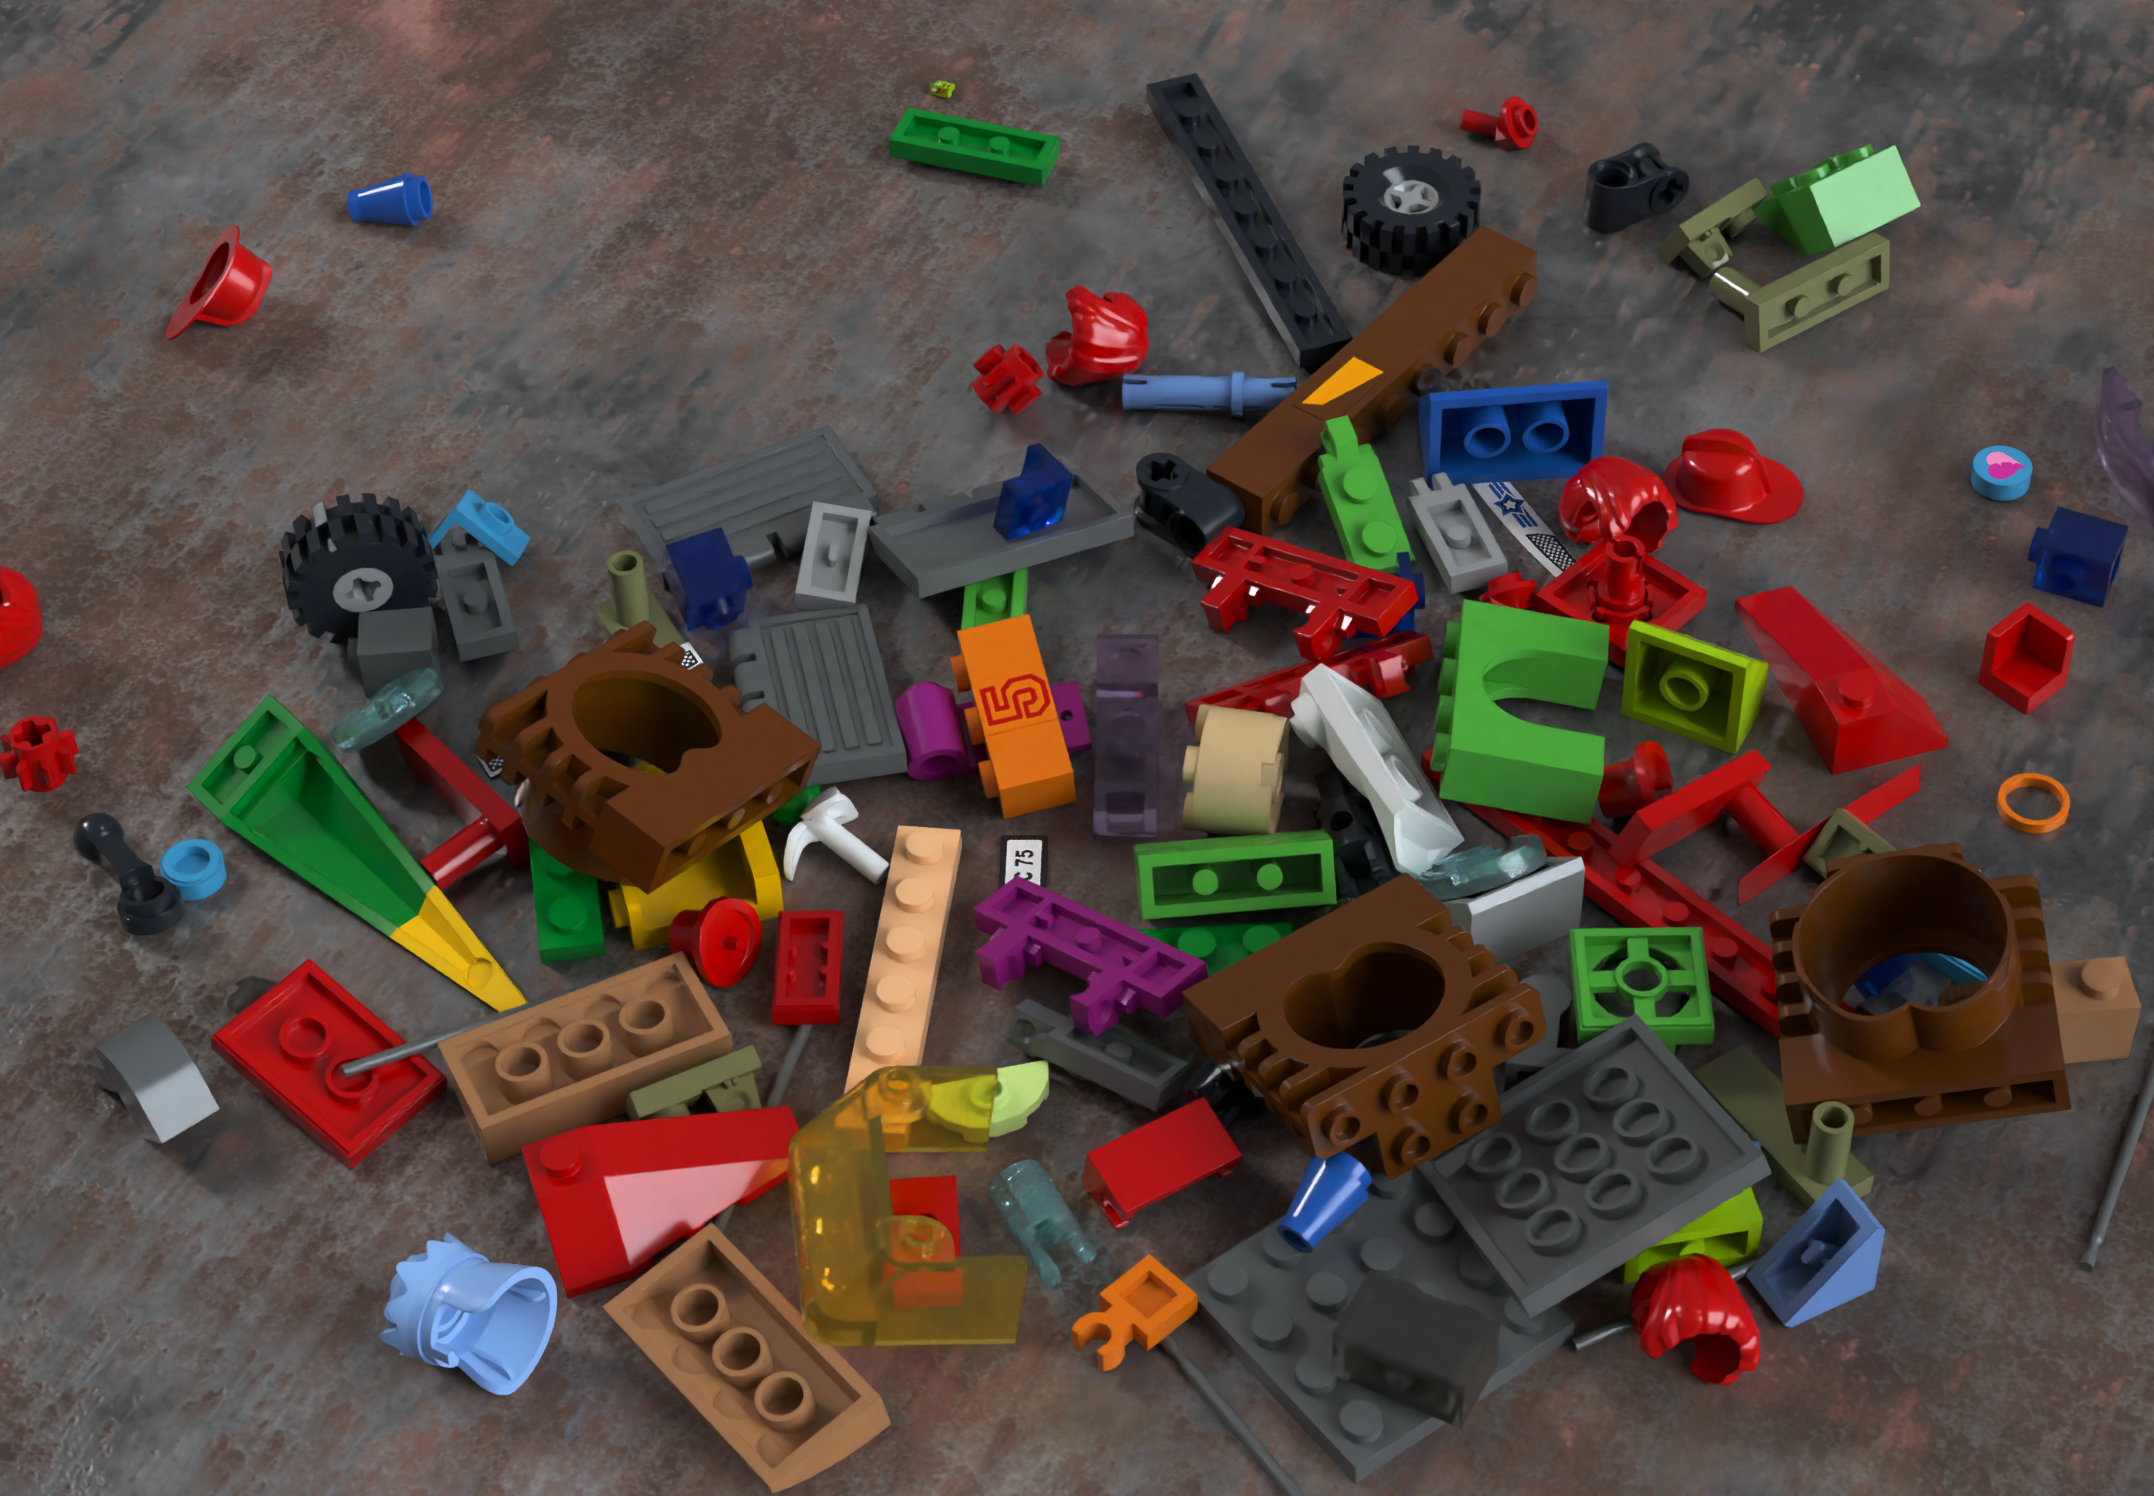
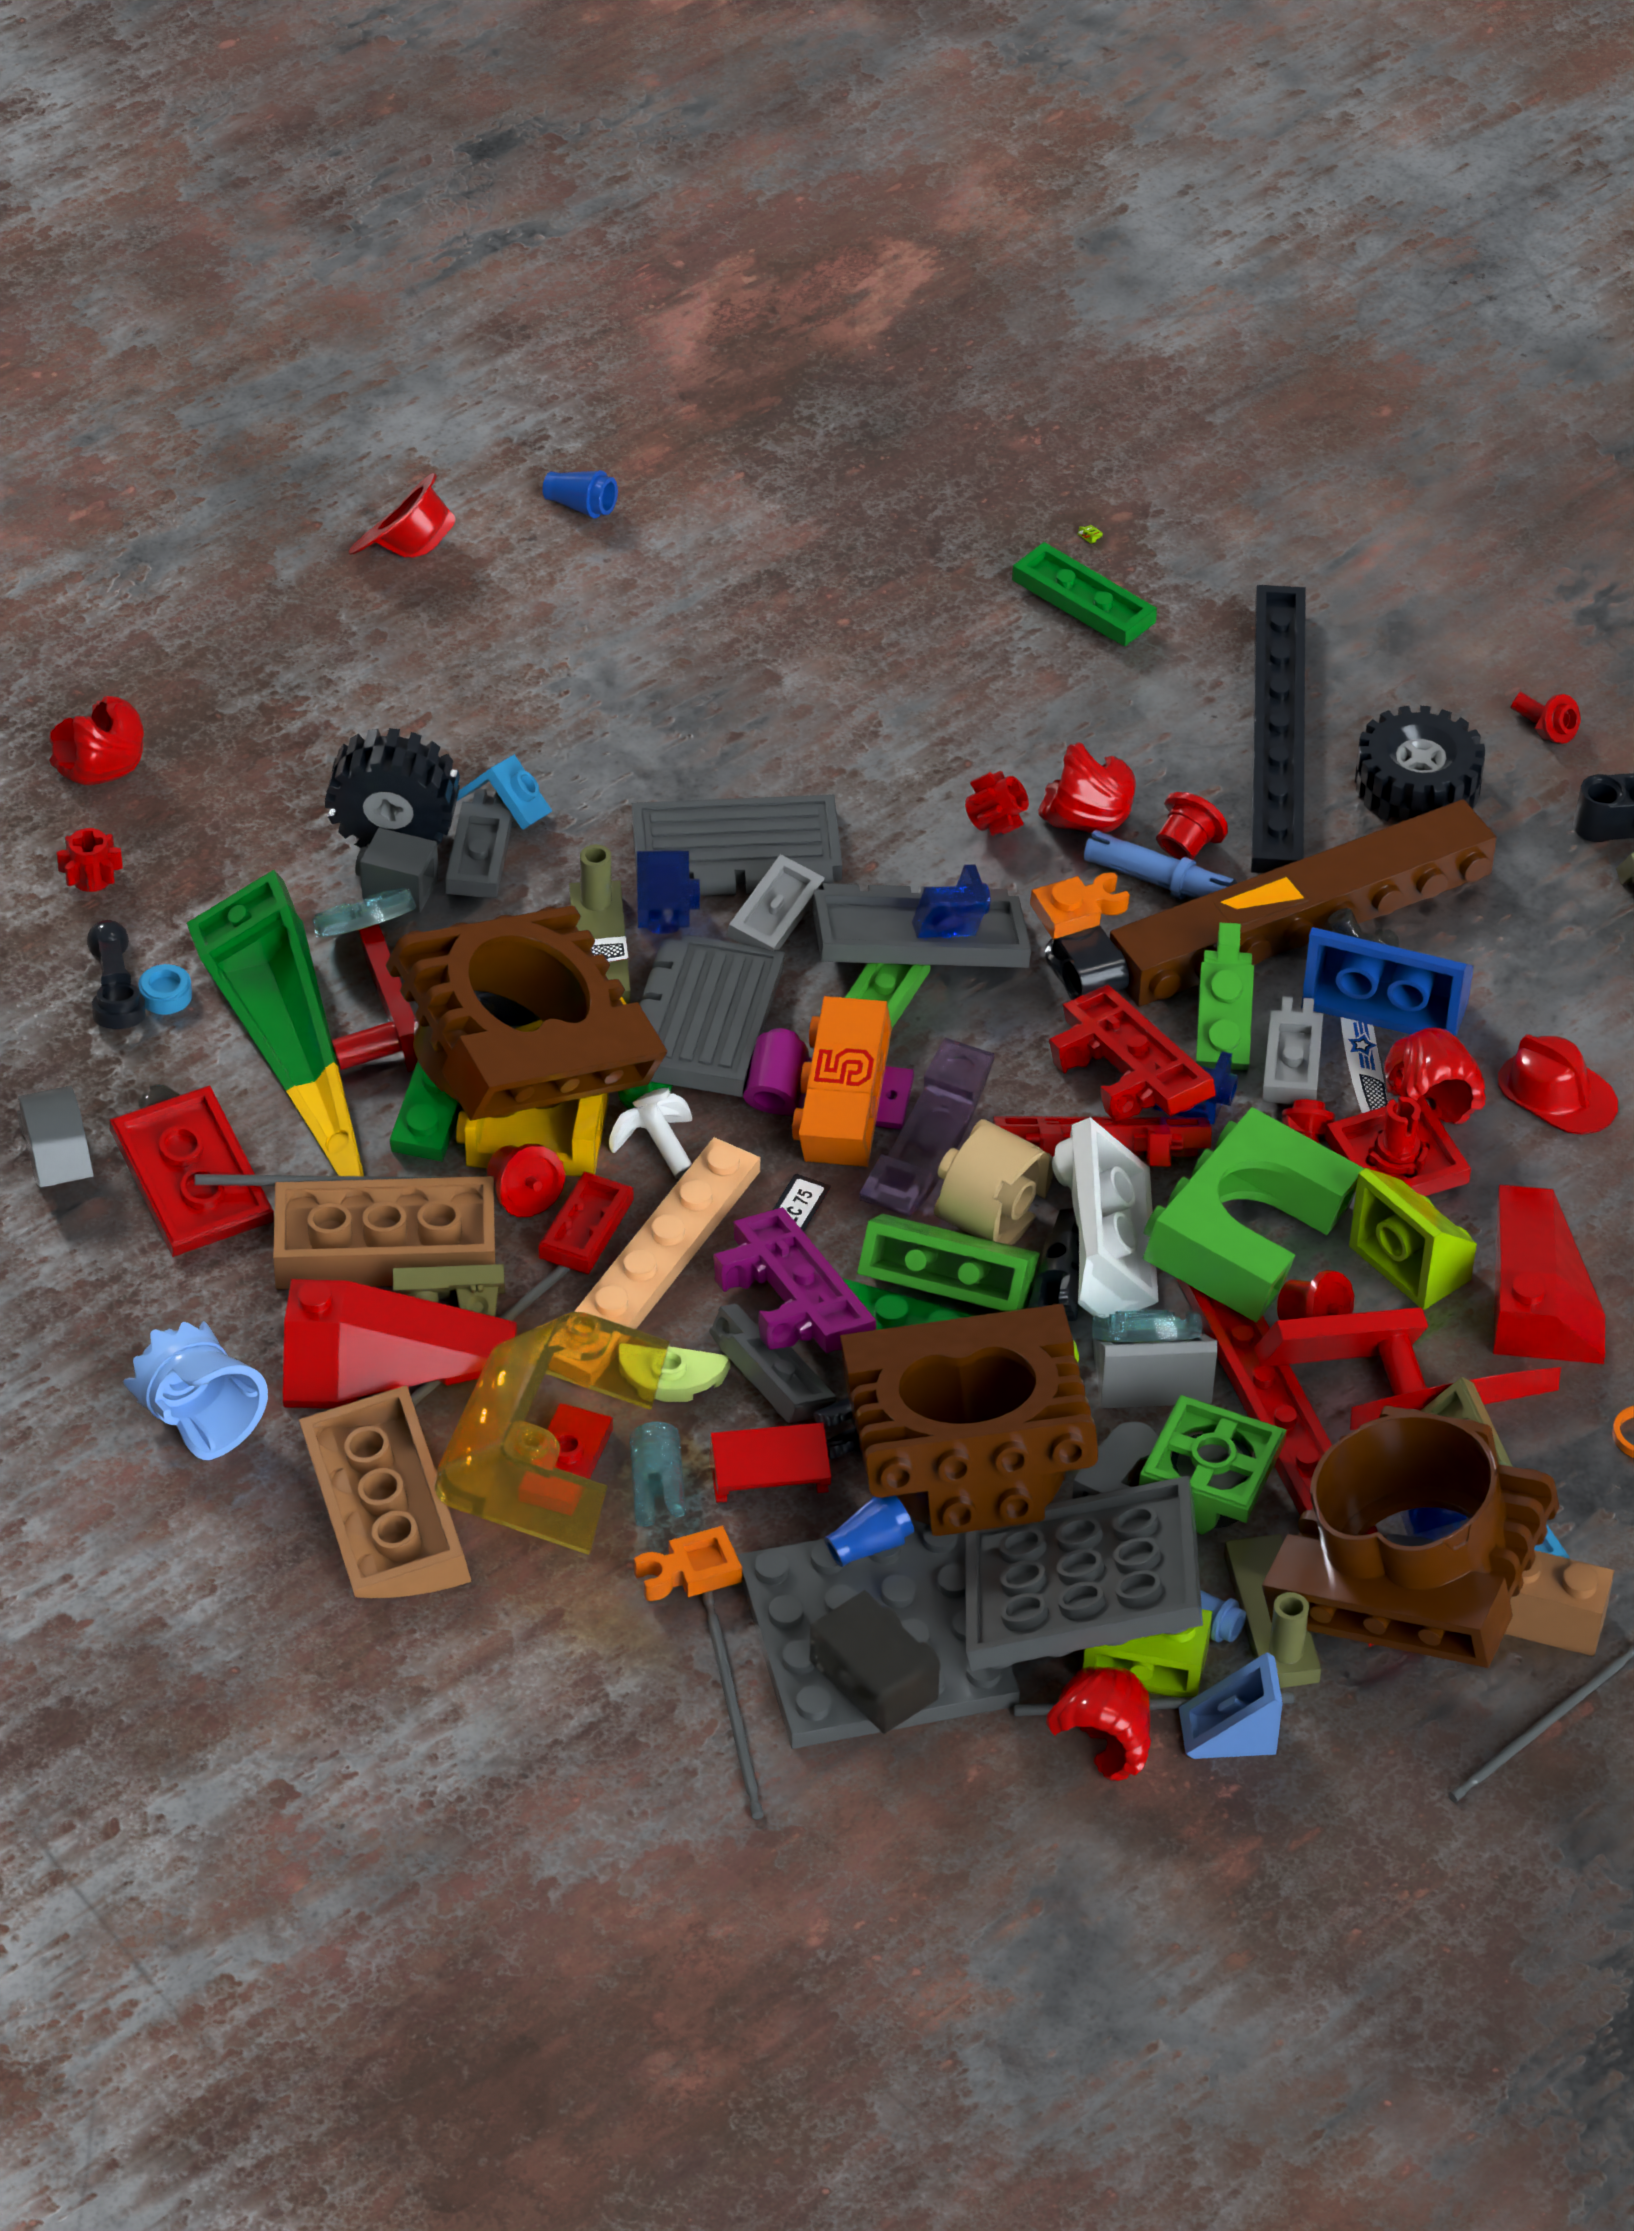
camera: 20 degrees right, 0 degrees up
none -> orange plate [1030,872,1130,939]
none -> red piece [1156,792,1228,860]

